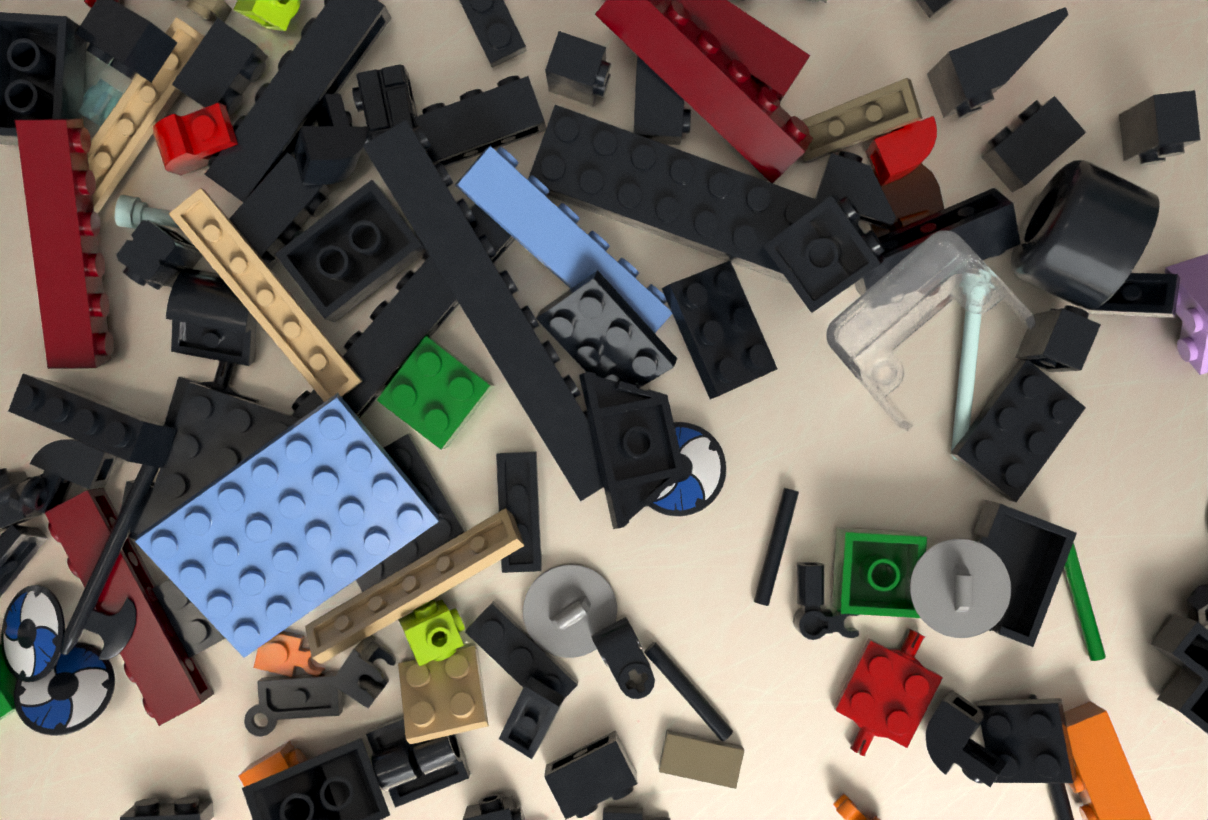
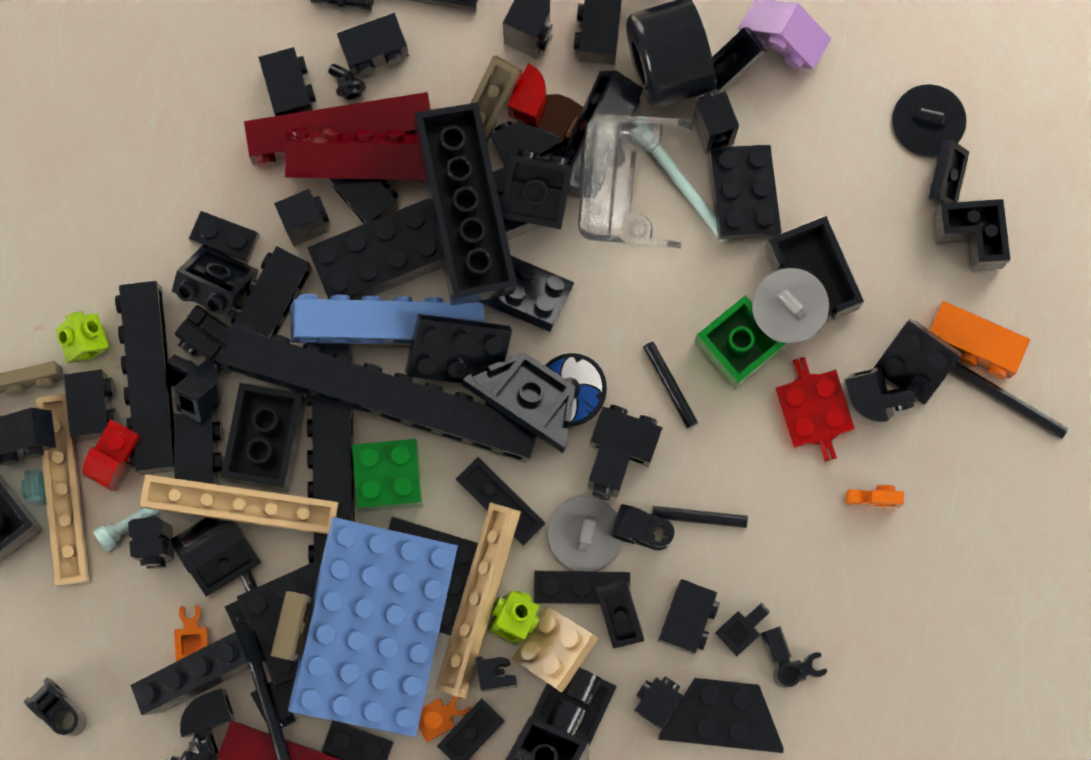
camera: 40 degrees left, 10 degrees down
dark red brick [15,118,114,369] -> none
dark tan tile [658,730,745,789] -> none
black bar [793,562,859,640] -> none
green bar [1064,543,1106,661] -> none
none -> black plate [171,245,259,317]
none -> orange plate [174,605,209,662]
none -> dark tan brick [270,591,313,662]
none -> black brick [413,102,517,306]
none -> black brick [587,444,631,501]
none -> black brick [590,405,663,467]

